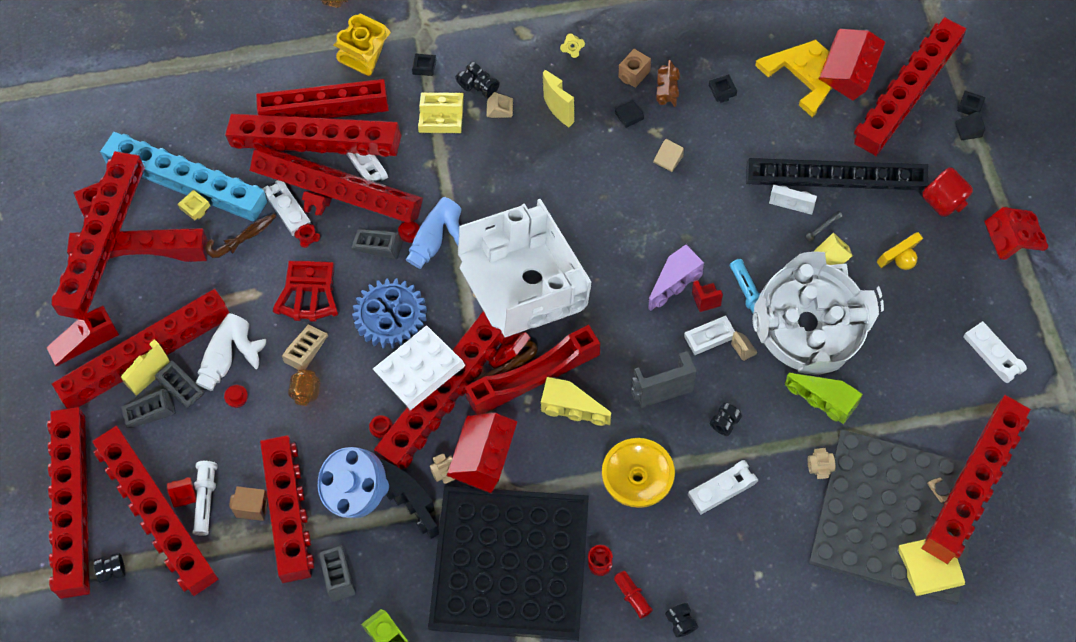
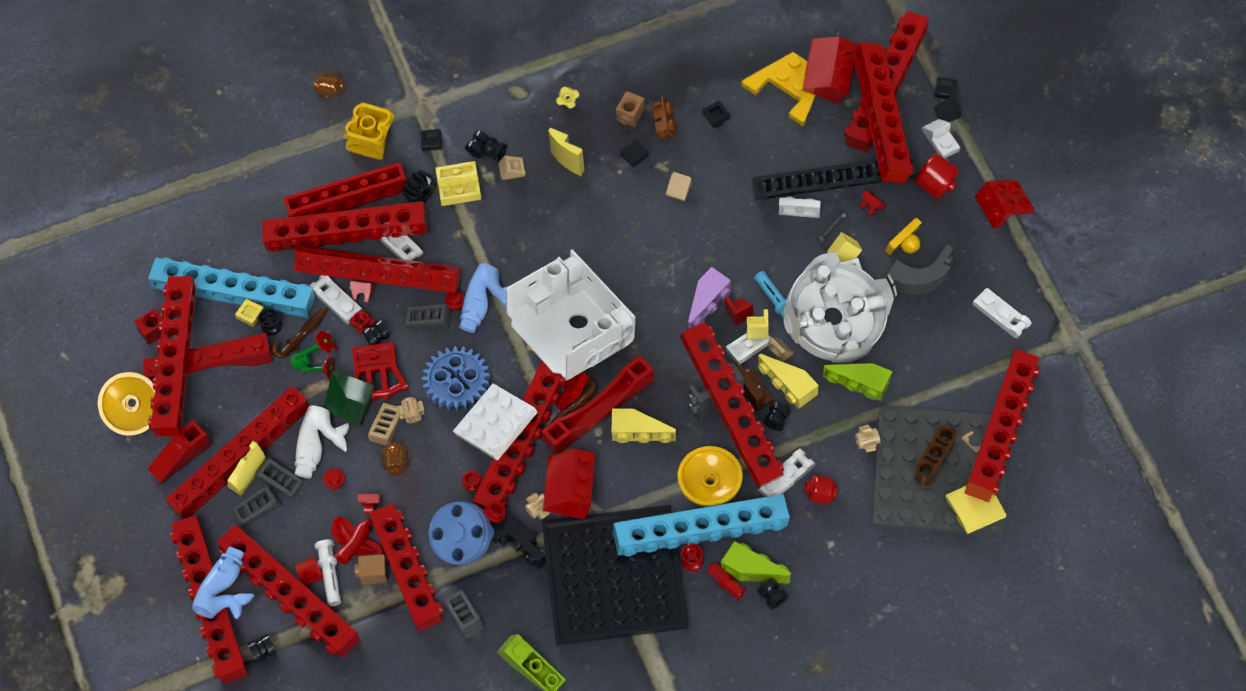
camera: 10 degrees left, 0 degrees up
none -> yellow dish [98,372,155,435]
none -> light blue piece [192,547,254,619]
none -> black wheel [258,308,282,336]
none -> plant [290,330,338,381]
none -> dark green plate [323,370,376,425]
none -> red plant [331,516,385,565]
none -> red tile [358,494,383,514]
none -> black wheel [362,319,390,345]
none -> tan gear [398,397,425,423]
none -> black gear [402,170,437,203]
none -> red plate [484,502,505,522]
none -> medium azure brick [612,494,790,556]
none -> red brick [680,322,784,489]
none -> lime slope [721,541,791,584]
none -> reddish brown bracket [736,364,773,411]
none -> light yellow panel [747,309,768,339]
none -> light yellow slope [758,354,819,409]
none -> red head [804,475,838,505]
none -> red brick [853,42,913,184]
none -> red tile [859,190,887,216]
none -> dark grey arch [886,244,955,295]
none -> reddish brown beam [915,425,956,486]
none -> white slope [921,119,960,158]

